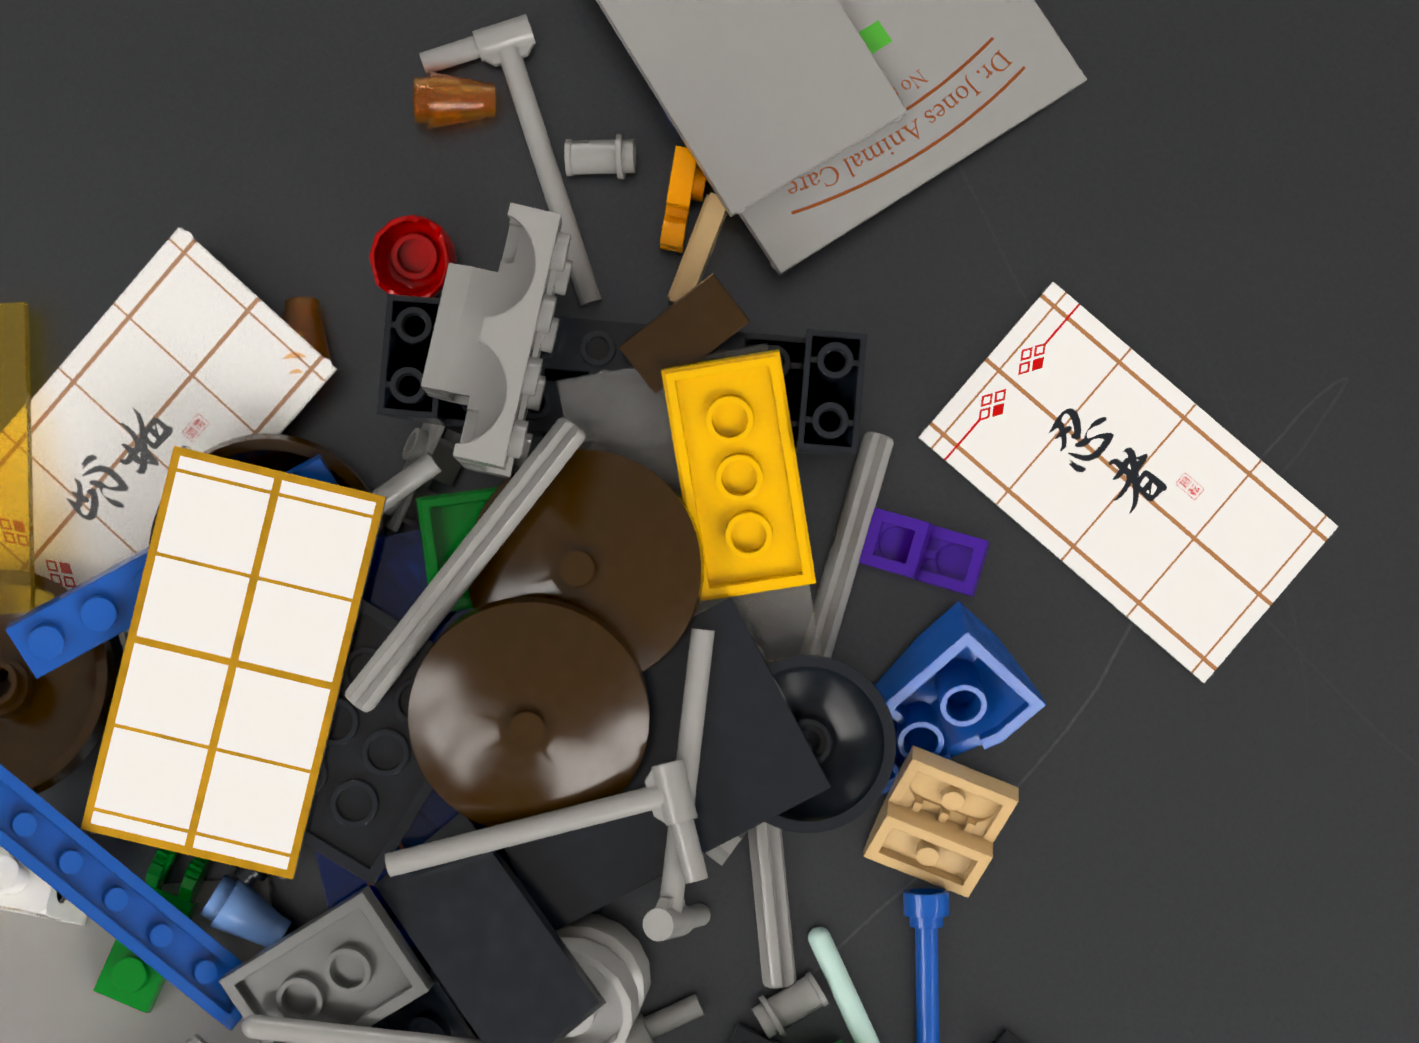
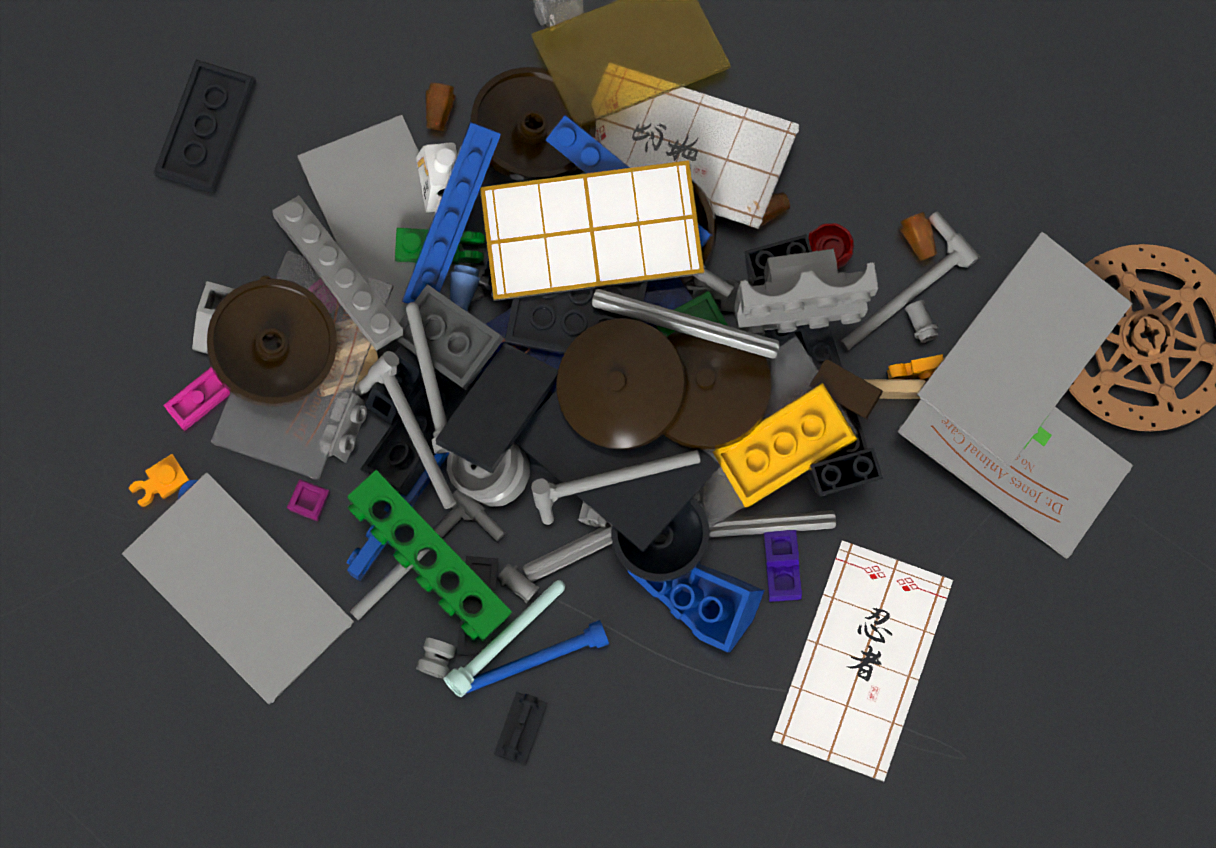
camera: 75 degrees right, 10 degrees down
light grey bar [385,759,709,884] -> none
tan slope [863,745,1019,898] -> none

